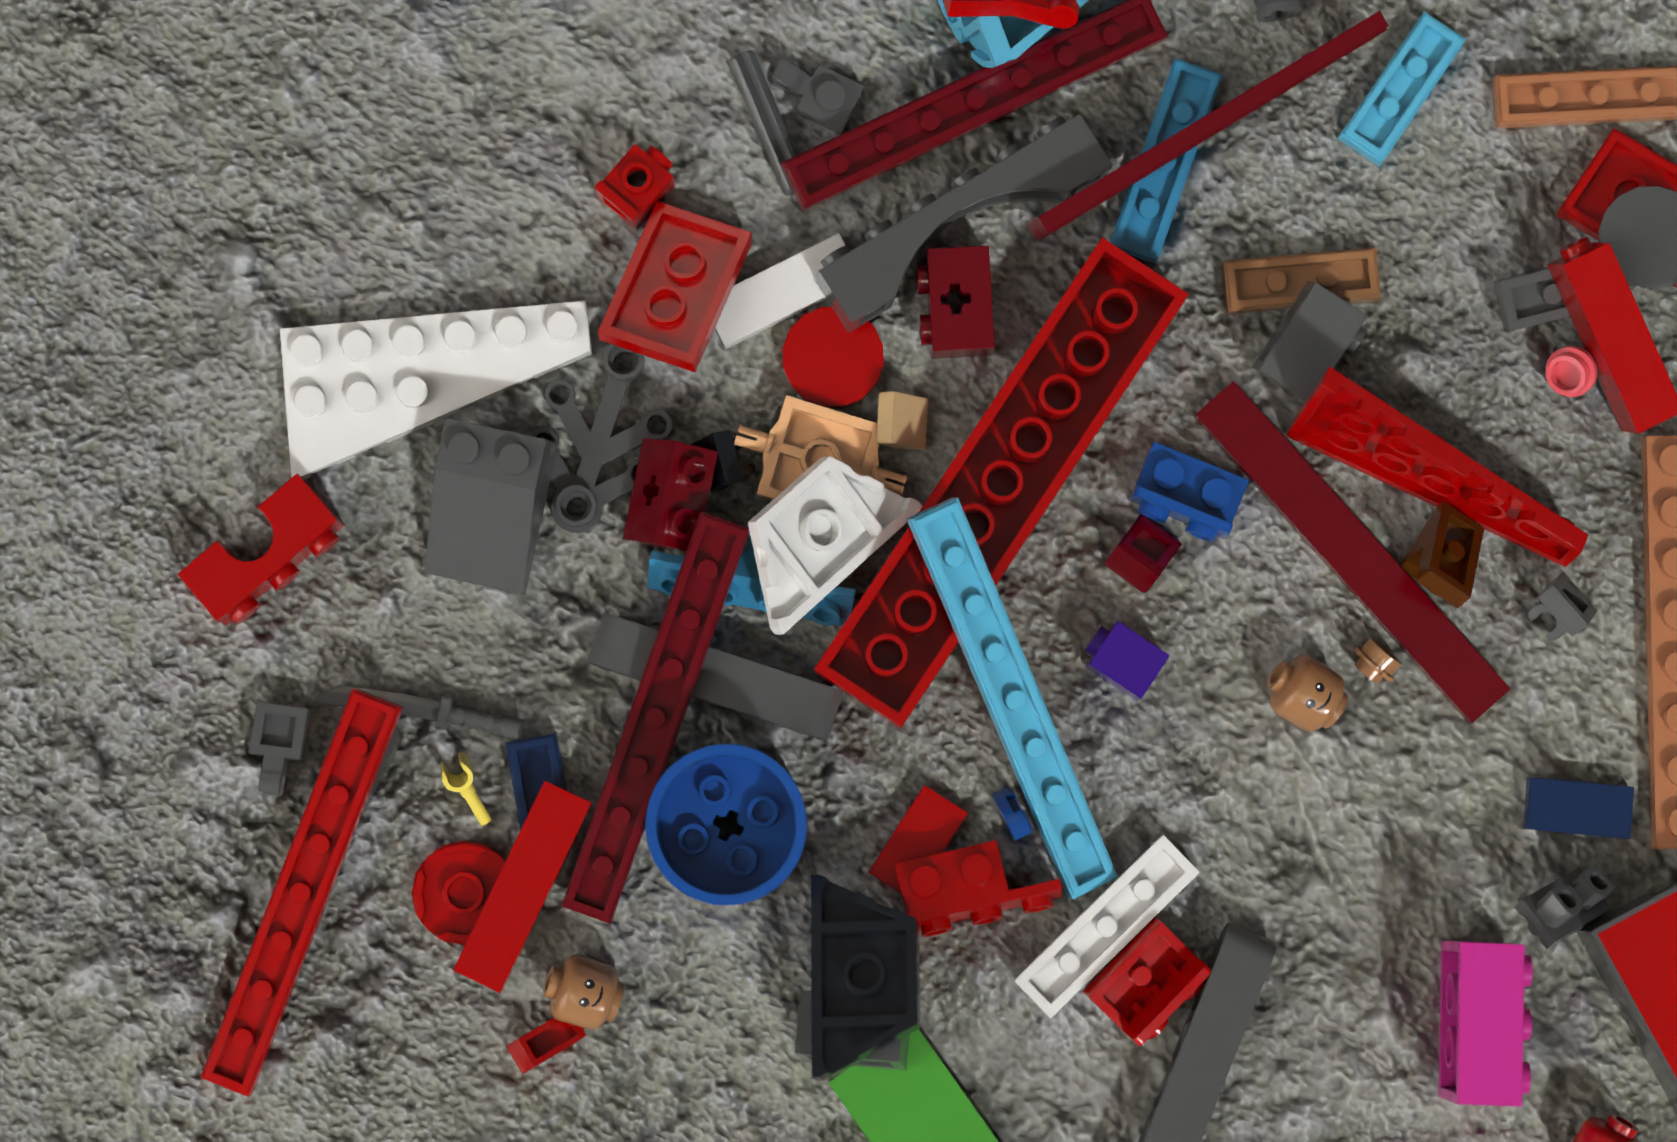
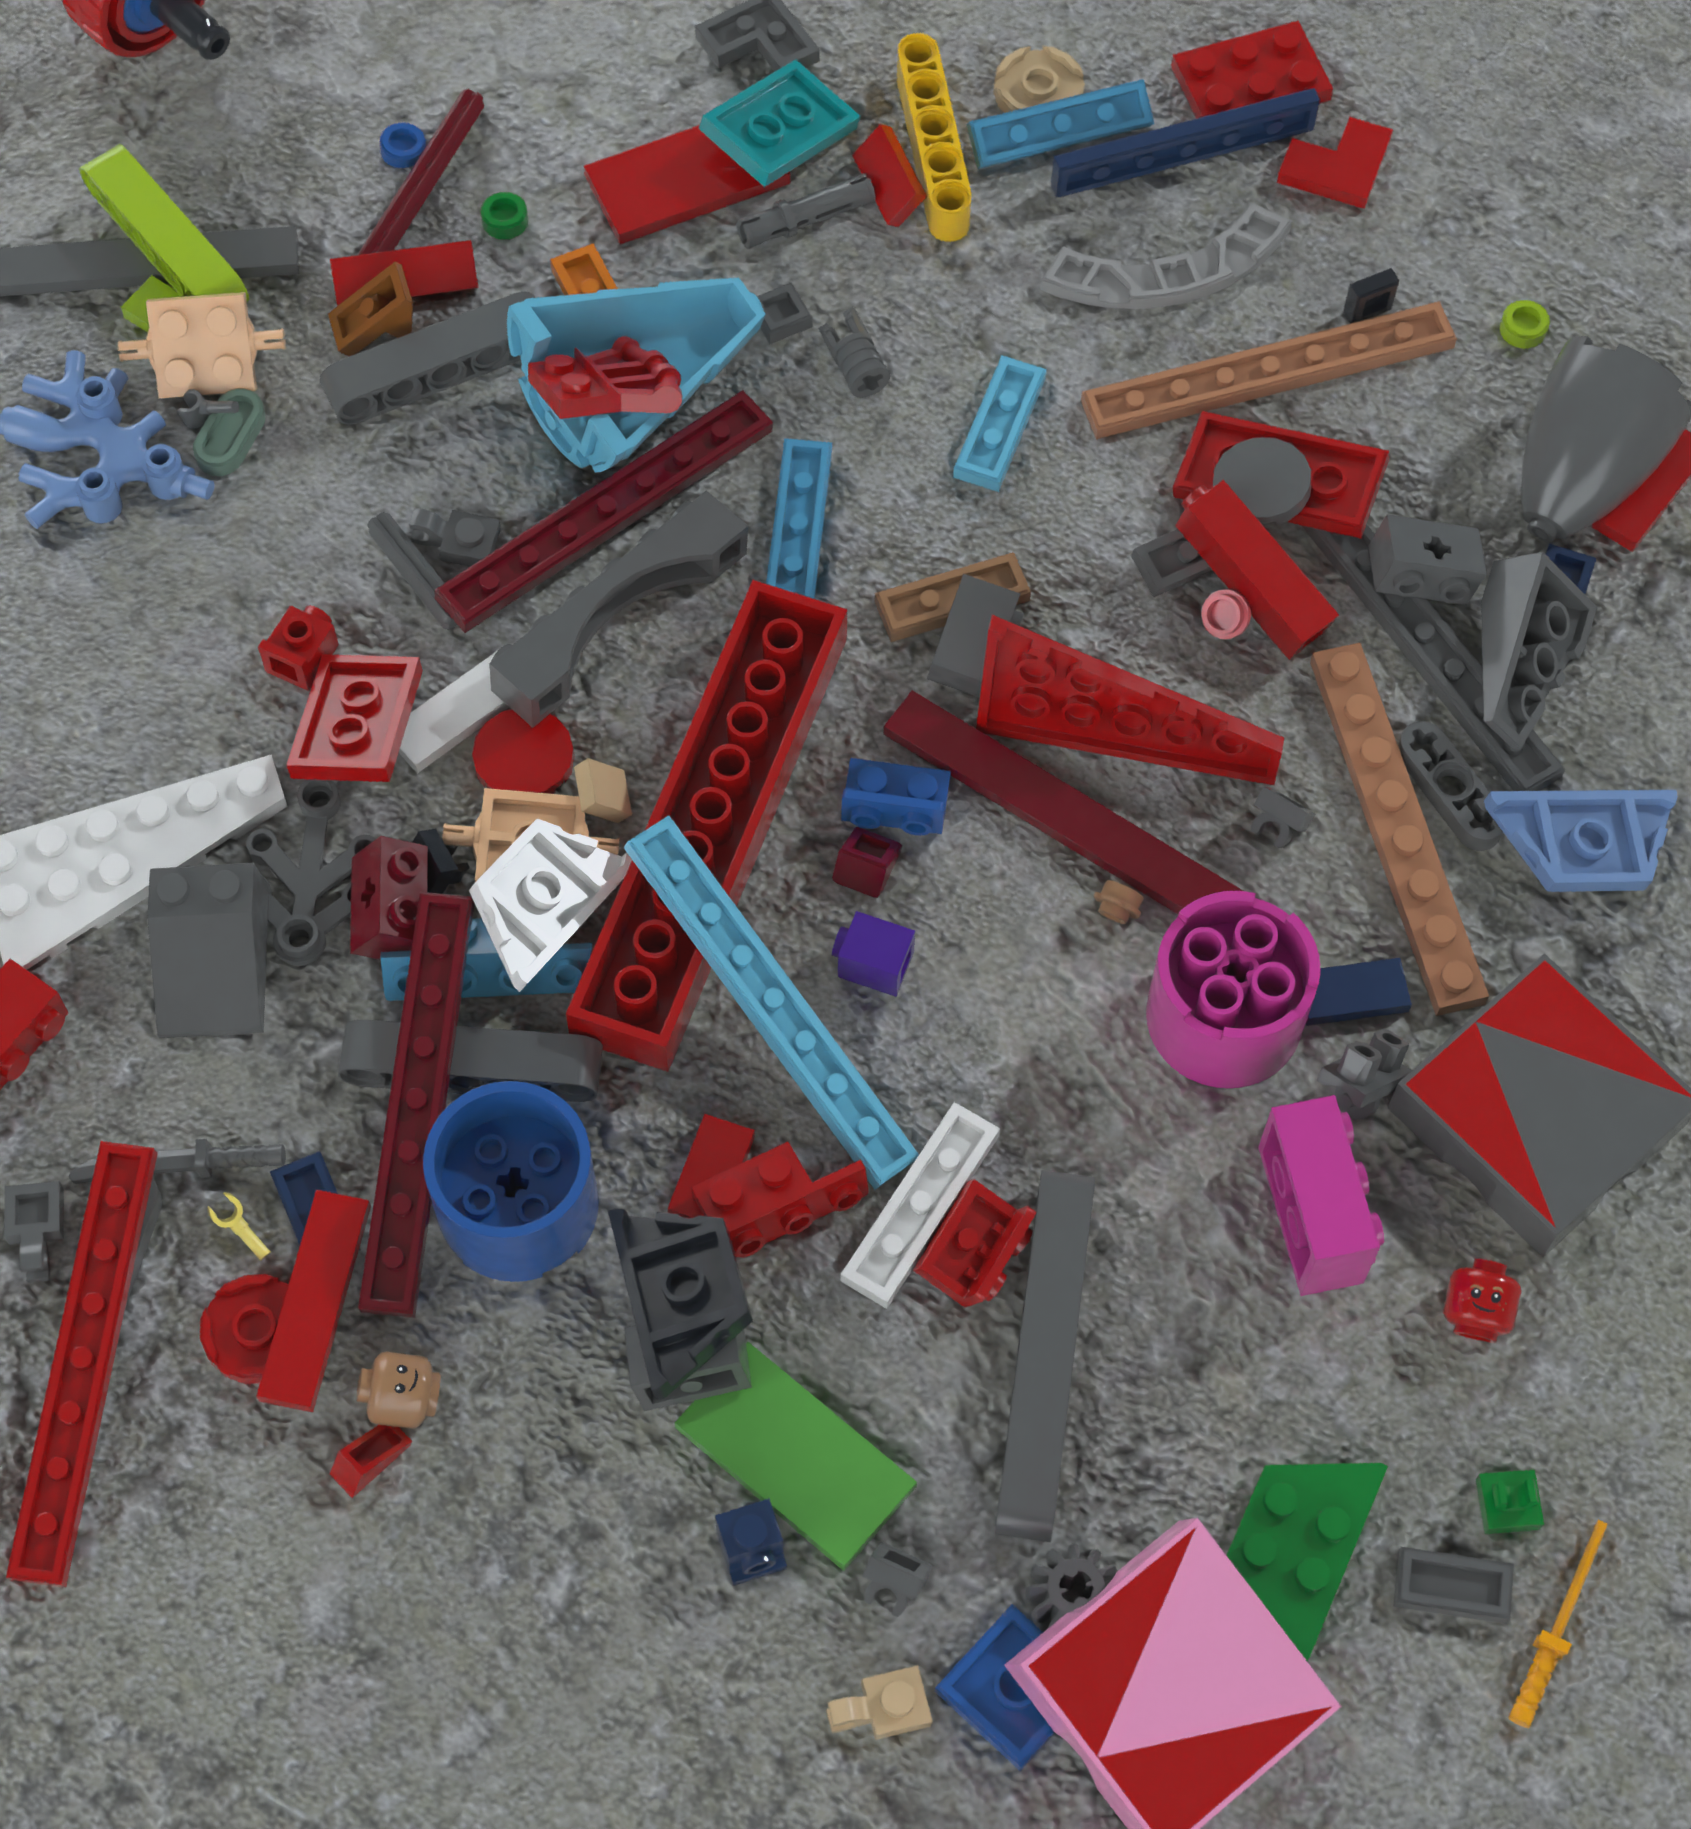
camera: 15 degrees left, 20 degrees down
dark red brick [917,246,995,359] -> none
blue tile [991,787,1033,841] -> none
dark red tile [1027,11,1389,240] -> none
medium nougat head [1267,655,1348,732] -> none
reddish brown slope [1401,501,1484,608] -> none
none -> dark pink brick [1146,891,1320,1089]

